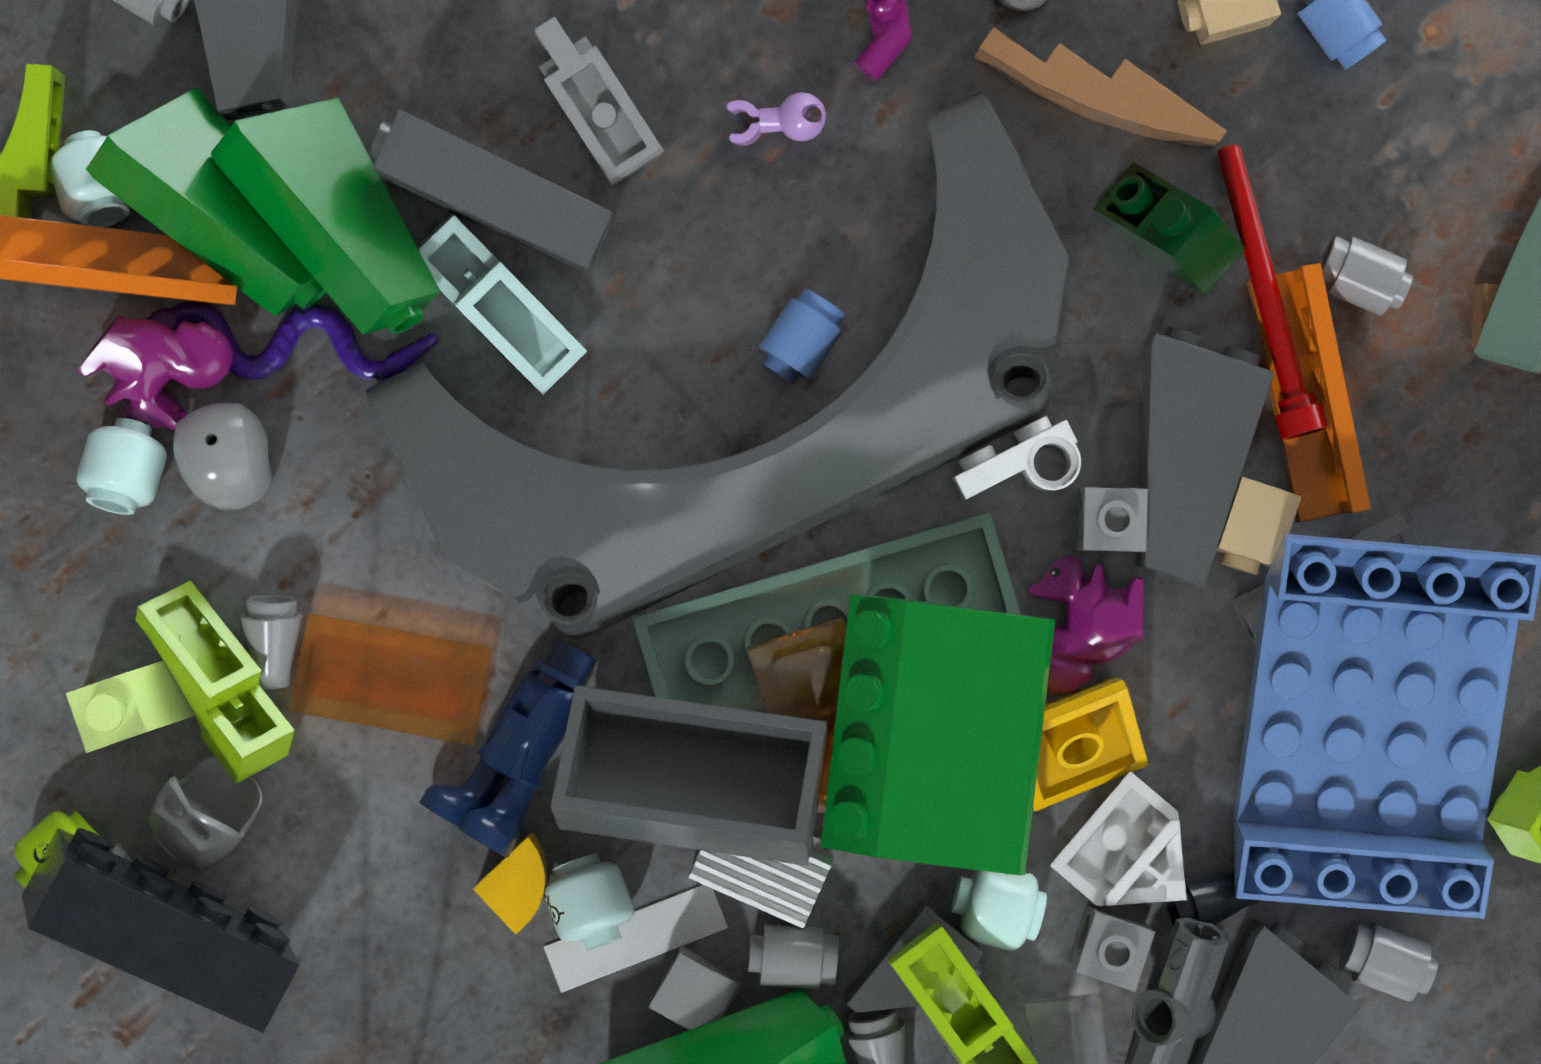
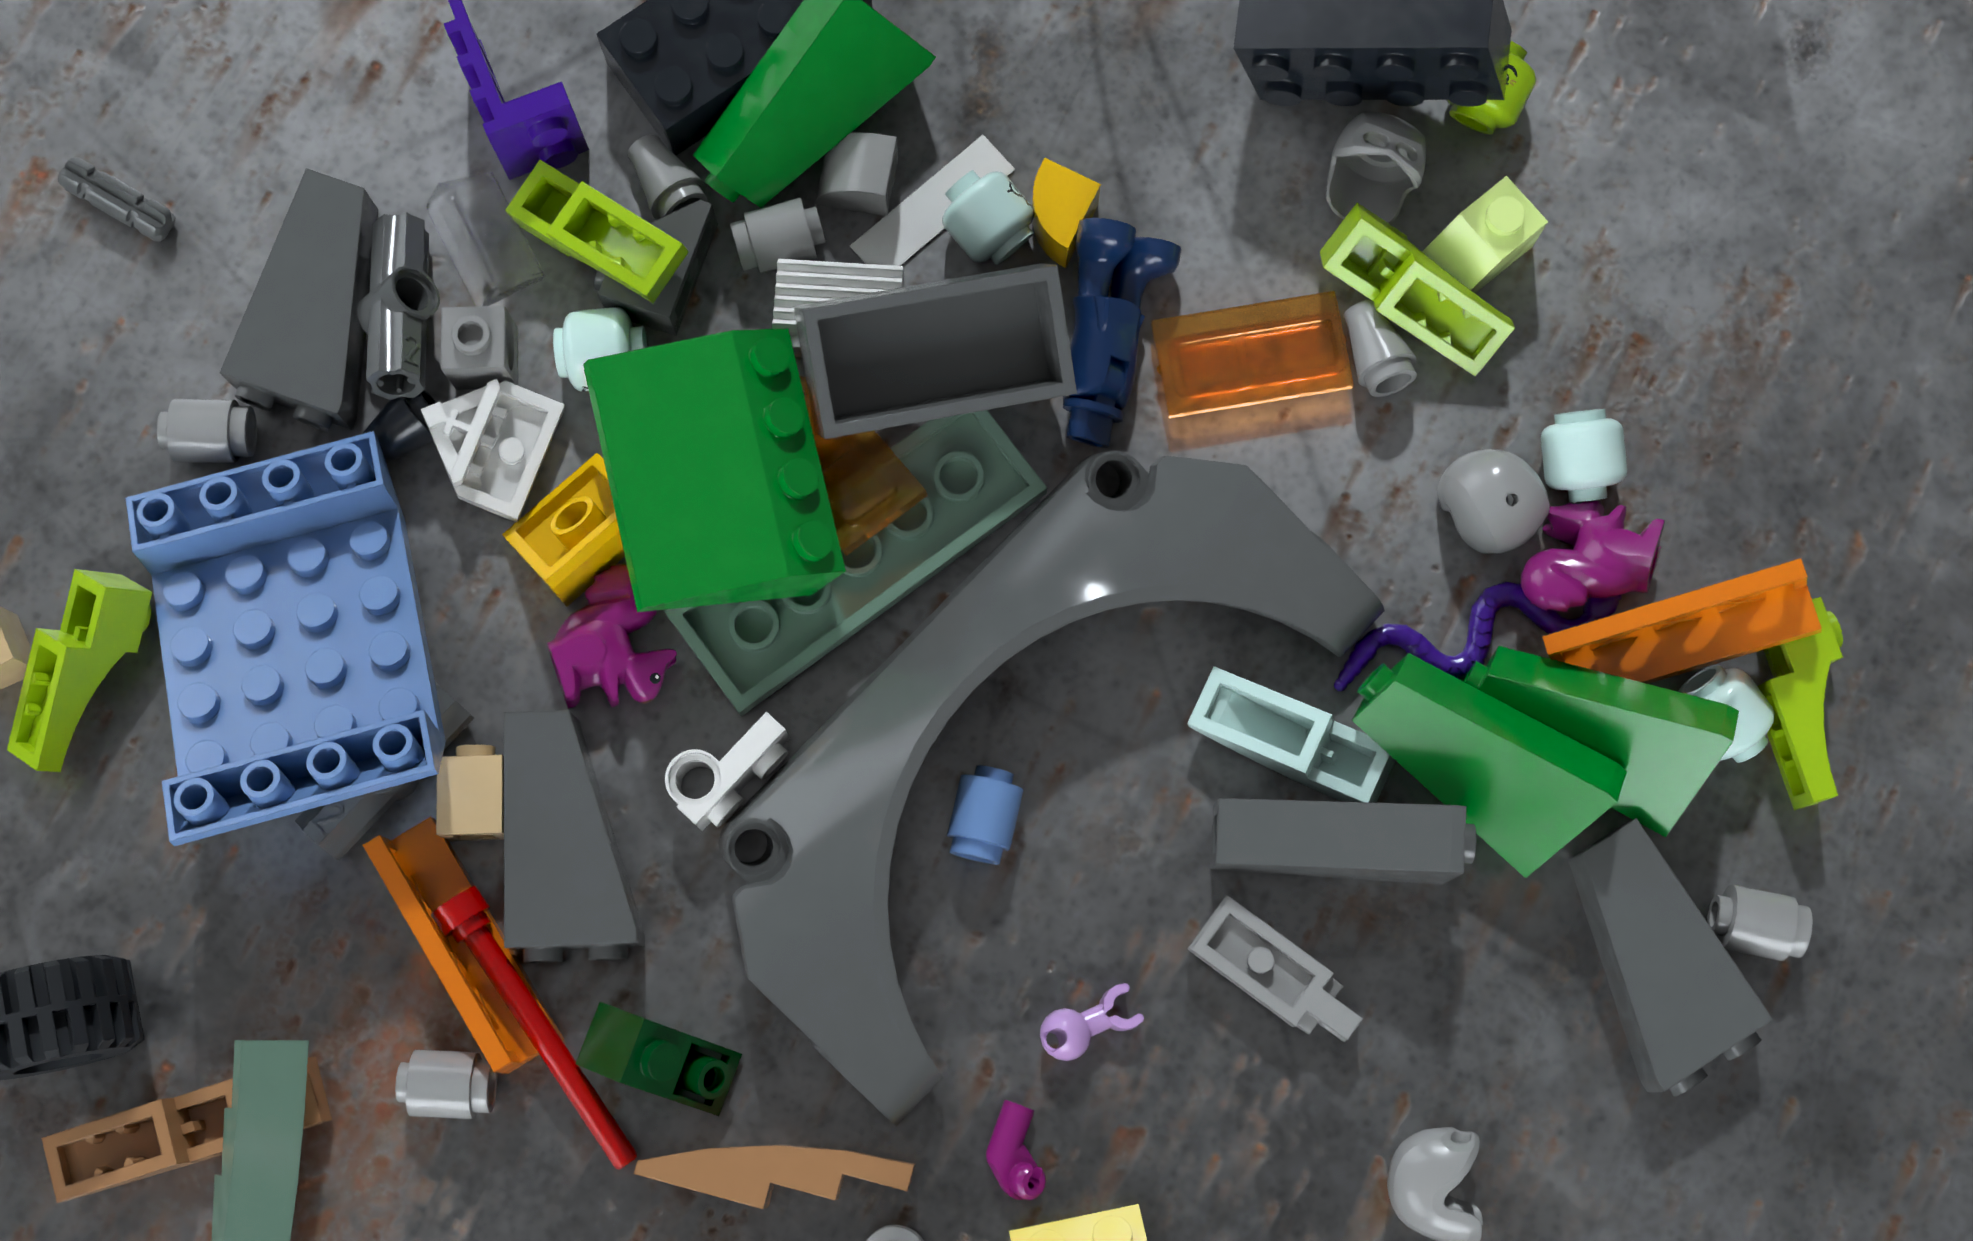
camera: 160 degrees right, 10 degrees down
light grey brick [1075,487,1148,552] -> none

